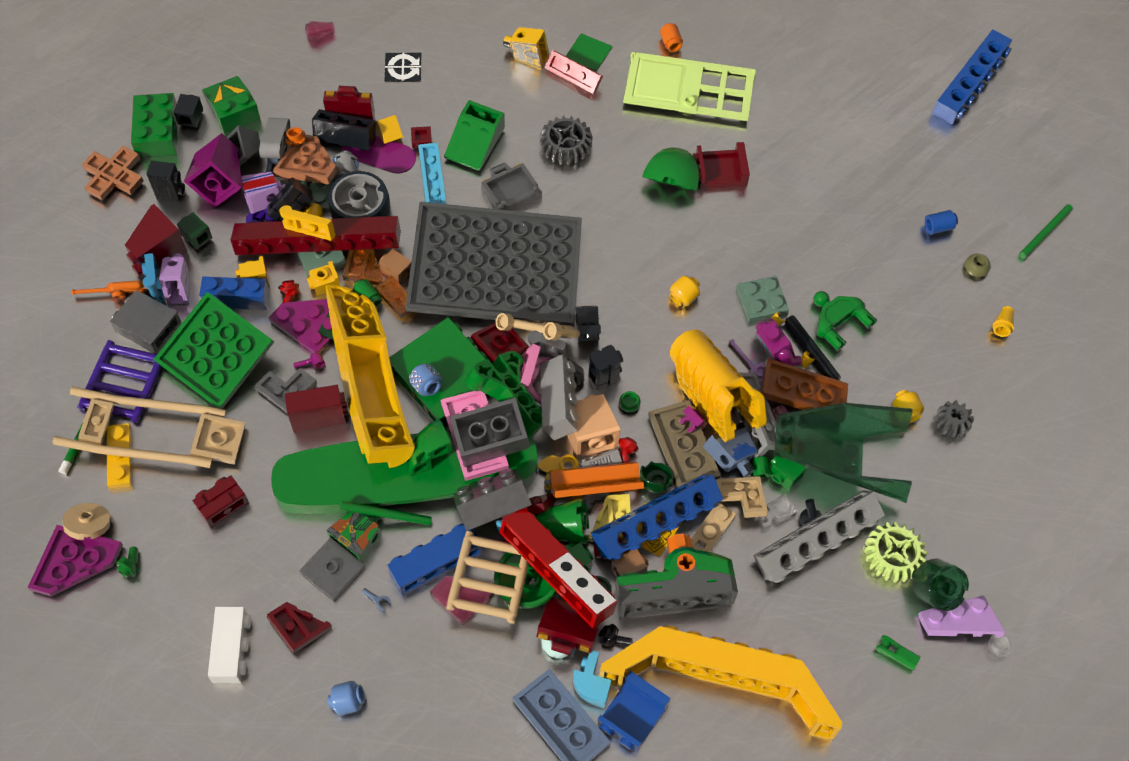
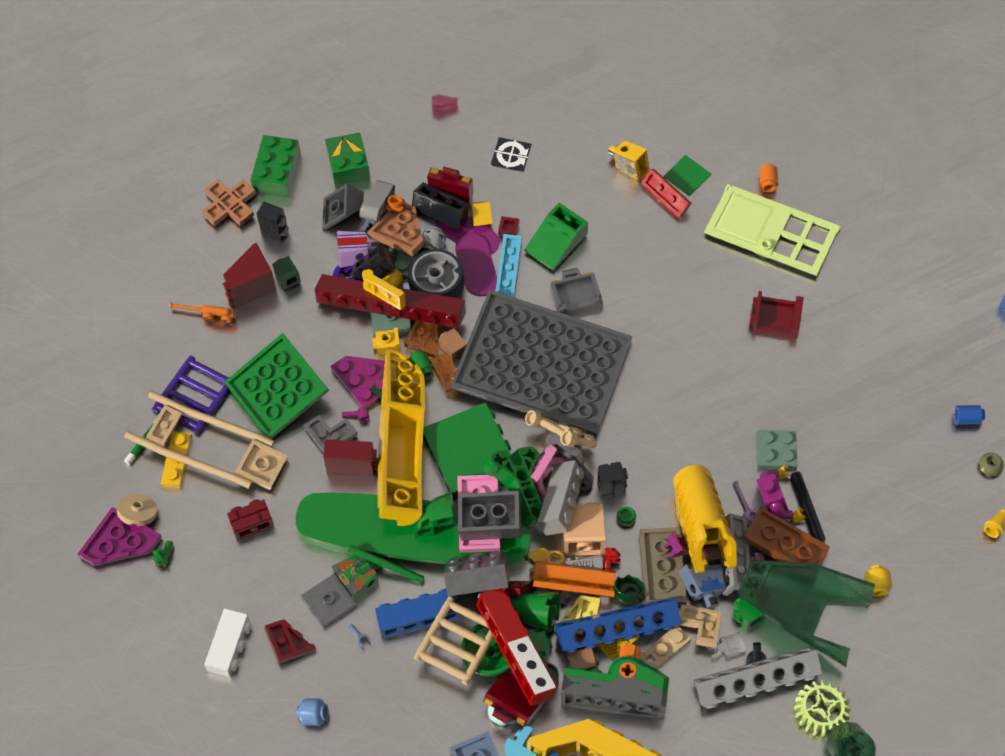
camera: 20 degrees right, 0 degrees up
flat silver brick [110,290,182,354] -> none
dark azure plate [142,253,165,305] -> none
lavender torso [159,253,190,306] -> none
black brick [173,94,203,128] -> none
magenta slope [184,133,242,208] -> none
blue brick [199,276,270,310] -> none
yellow brick [235,256,269,285] -> none
red plate [278,280,299,303] -> none
medium blue head [409,364,442,396] -> none
clear pink wing [430,576,494,625] -> none
dark red plate [470,323,529,364] -> none
flat silver gear [540,115,593,165] -> none
black brick [576,305,601,341] -> none
black plate [599,624,633,647] -> none
green brick [642,147,699,191] -> none
yellow head [669,276,700,306] -> none
green hose [751,456,771,480] -> none
green connector [813,291,877,351] -> none
dark grey gear [935,400,974,438] -> none
none -> magenta sticker [455,234,497,296]

